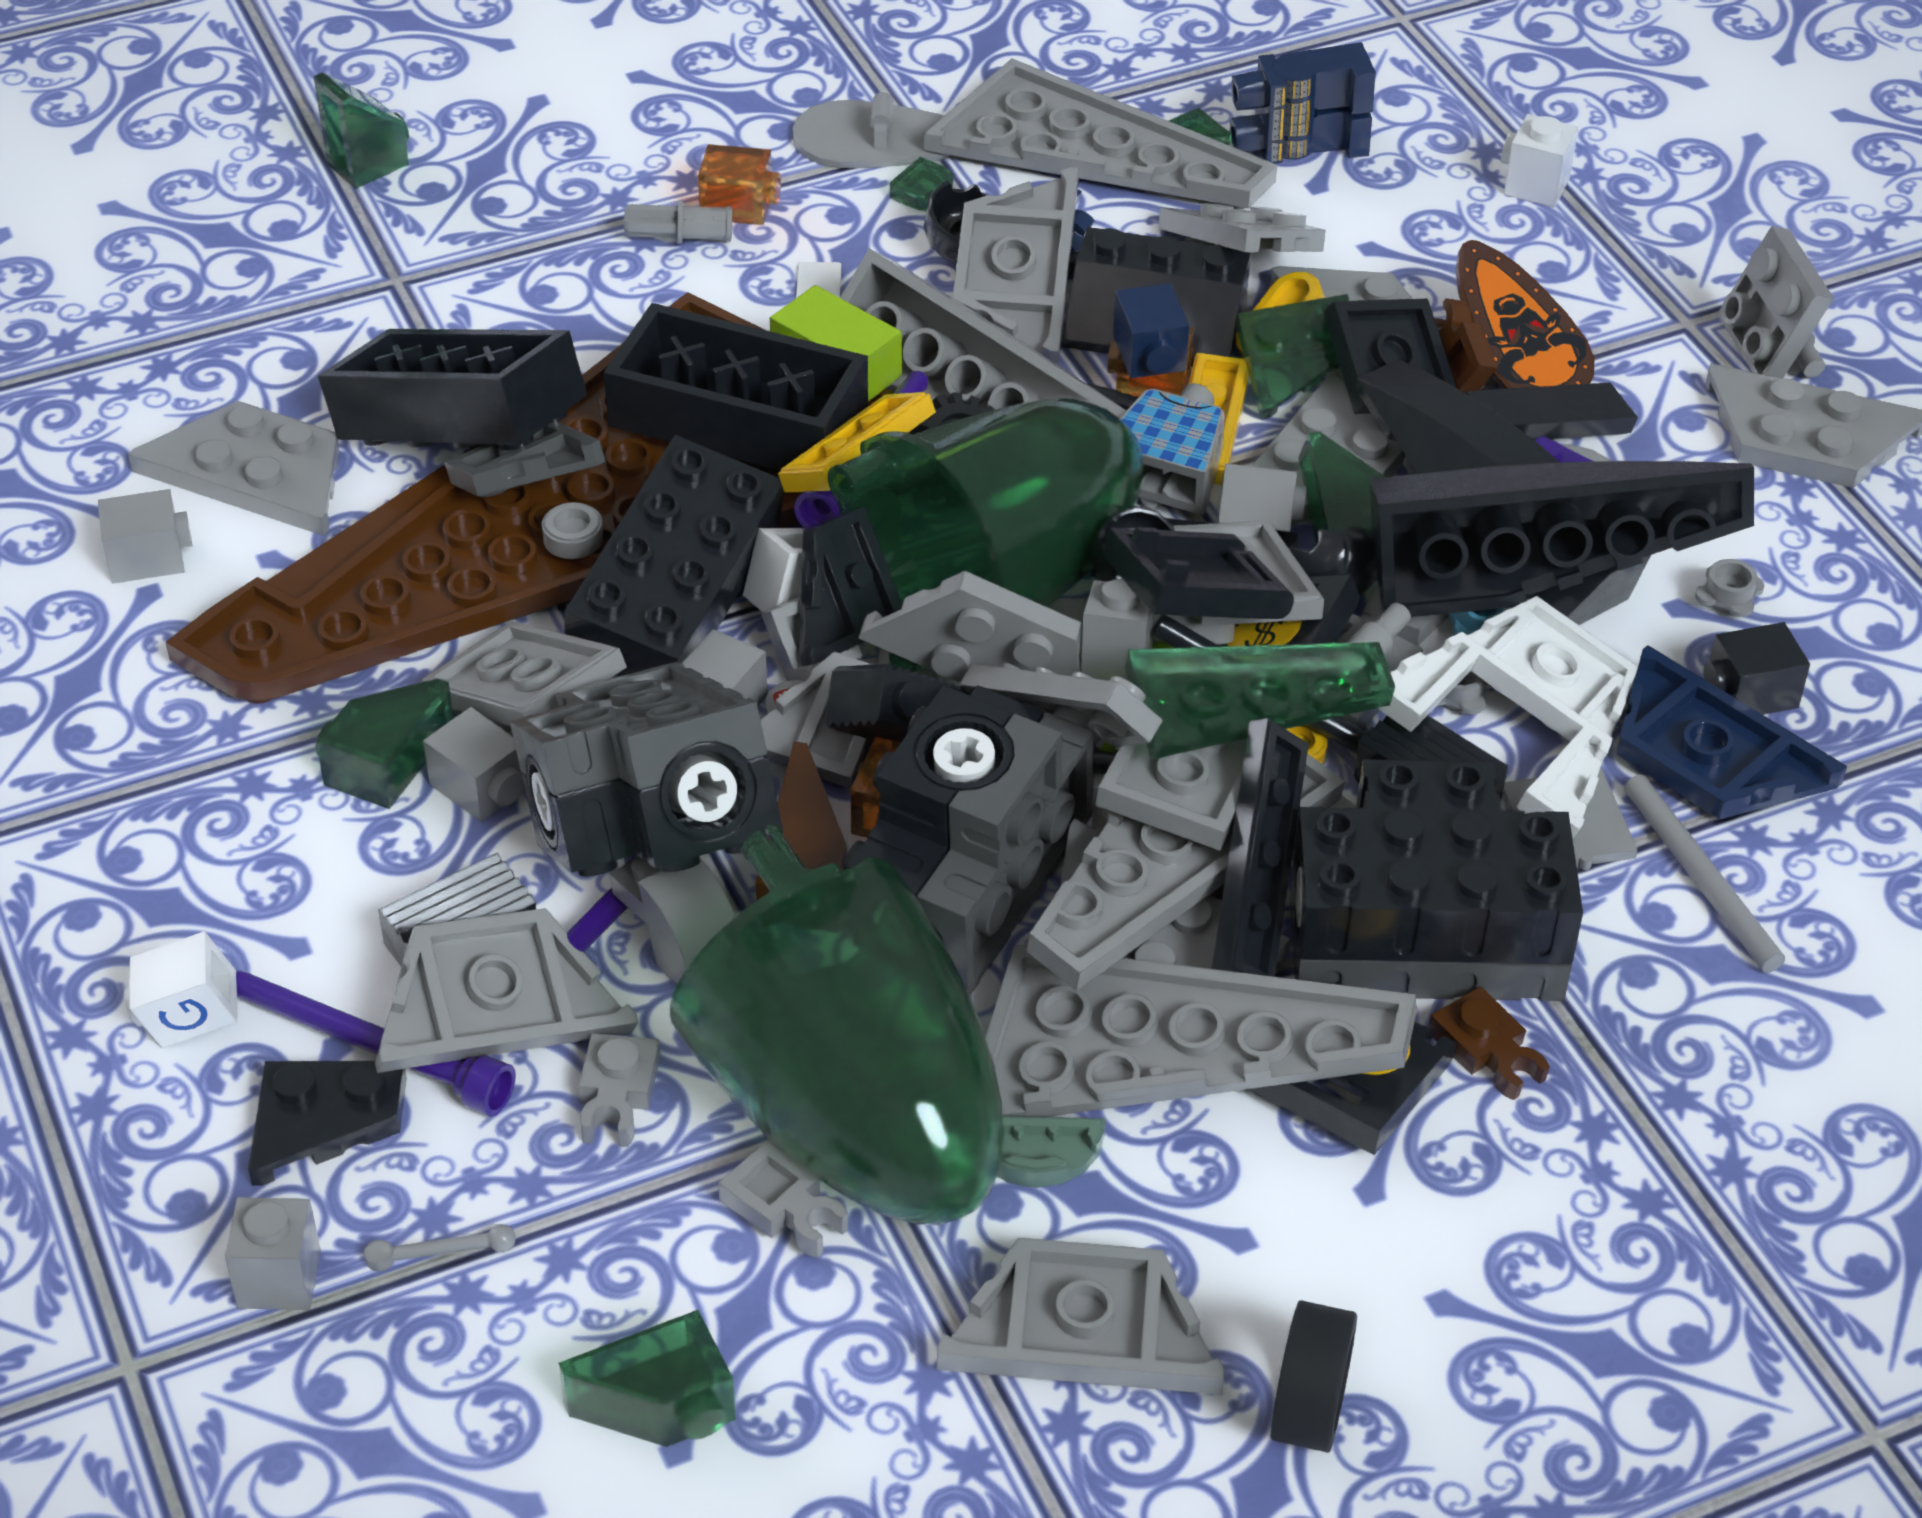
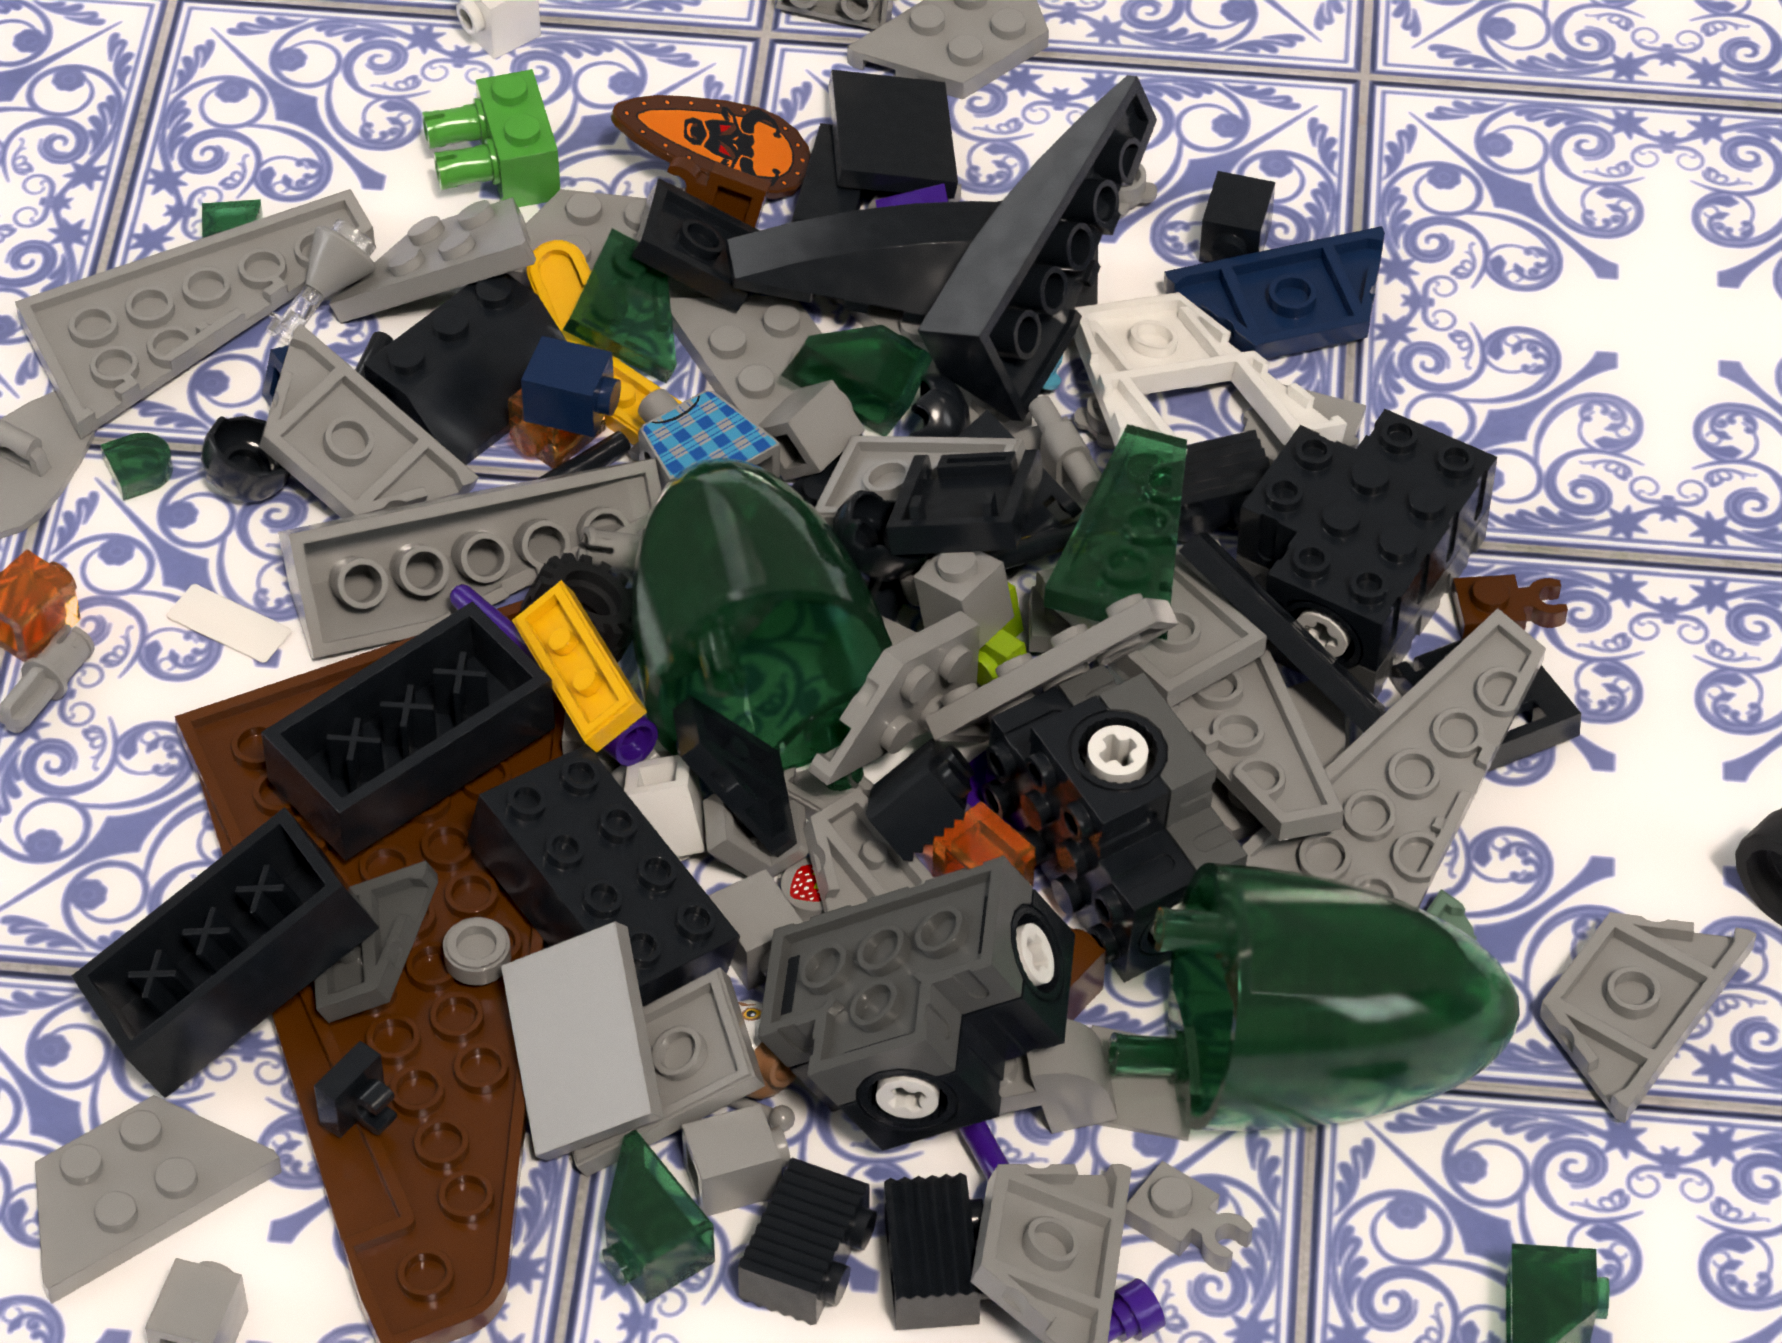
camera: 60 degrees left, 5 degrees up
light grey plate [718,1140,848,1258] -> none
lime brick [769,285,902,402] -> none
dark blue hips [1229,42,1376,164] -> none
light grey bar [1624,775,1785,973] -> none
none -> piece [265,219,376,346]
none -> black tile [314,1041,397,1138]
none -> bright green brick [422,69,560,208]
none -> light grey tile [501,921,664,1161]
none -> black brick [738,1157,877,1325]
none -> black tile [828,70,958,199]

